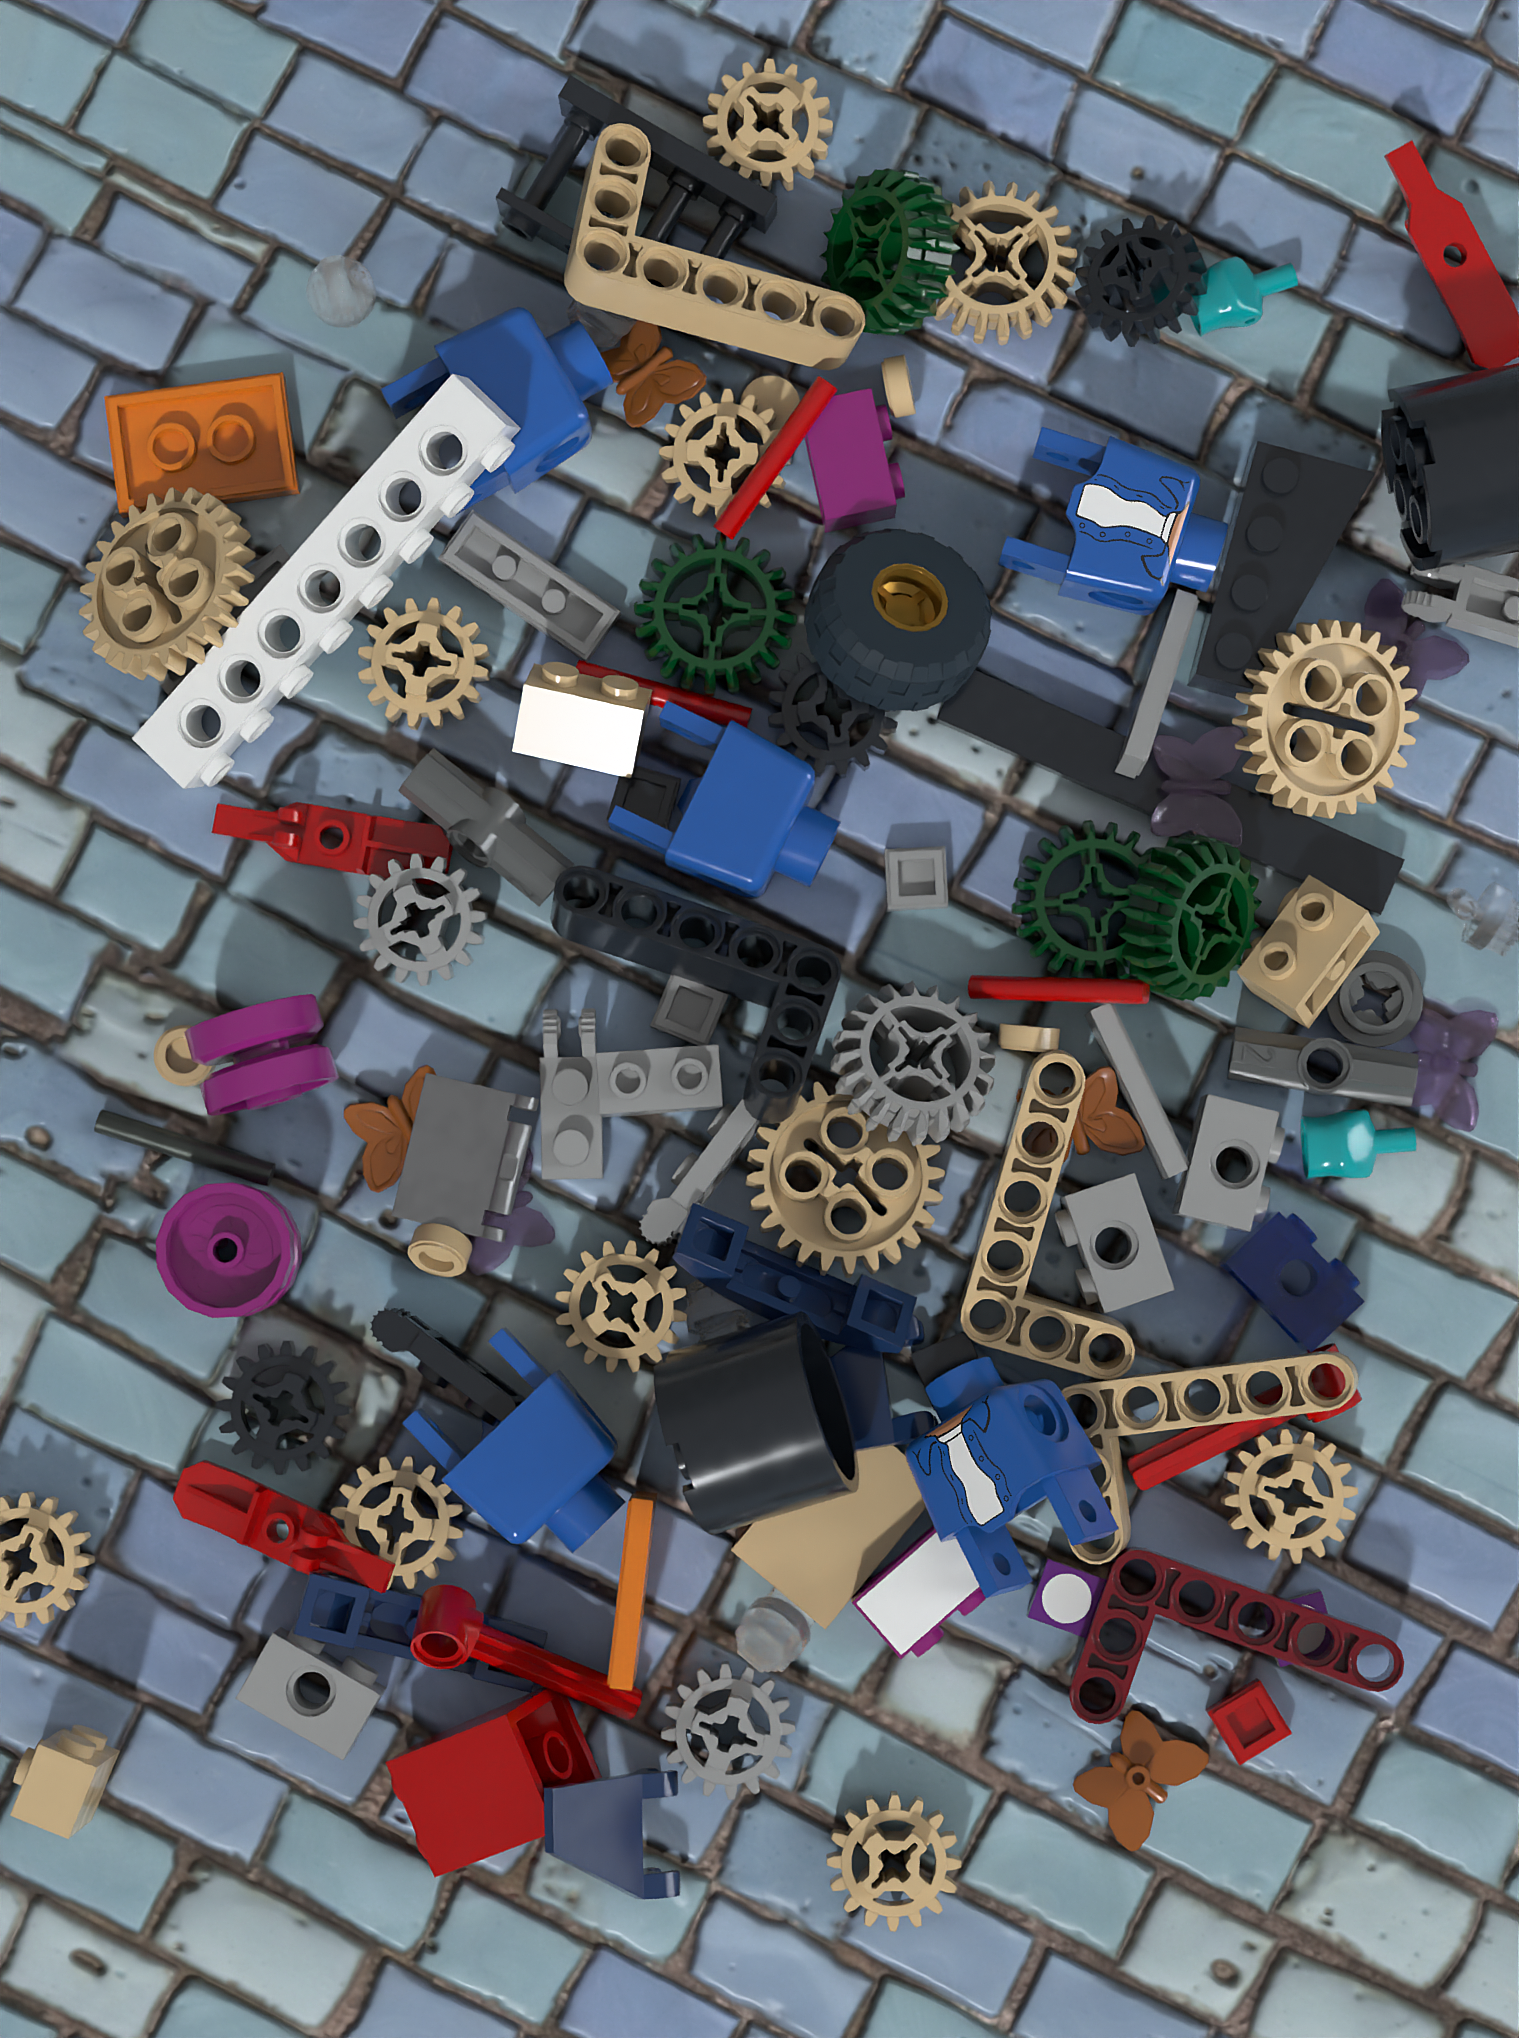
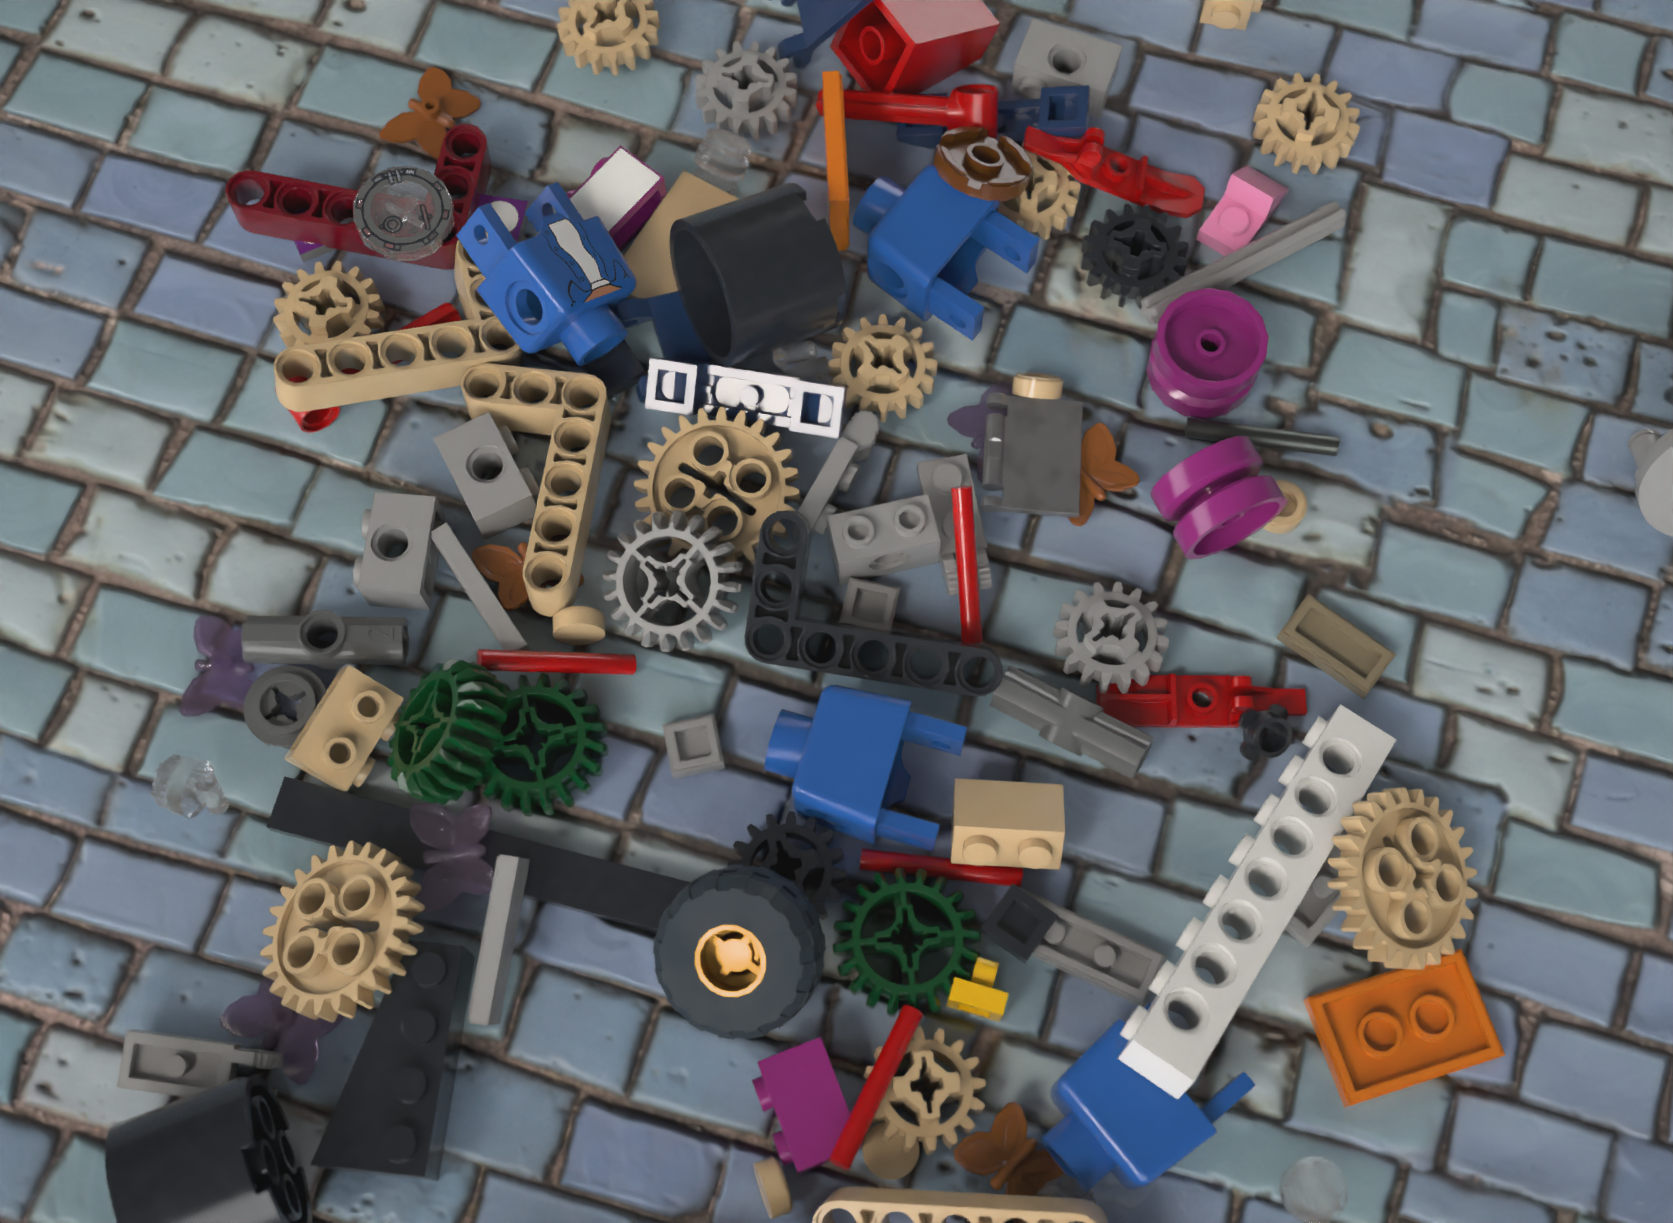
camera: 170 degrees right, 15 degrees down
tan gear [358,597,490,731] -> none
black hinge [370,1308,526,1426] -> none
black tile [606,766,682,830] -> none
blue piece [998,427,1228,616] -> none
red tile [1205,1678,1292,1765] -> none
clear blue brick [1218,1212,1365,1352] -> none
teal piece [1300,1109,1417,1179] -> none
none -> tile [353,166,454,261]
none -> reddish brown tile [933,127,1032,201]
none -> yellow tile [946,957,1009,1022]
none -> red bar [951,486,983,644]
none -> black plate [980,883,1058,964]
none -> light grey axle [1140,201,1347,325]
none -> bright pink slope [1196,165,1288,256]
none -> black plate [1238,704,1292,760]
none -> dark tan tile [1276,594,1396,699]

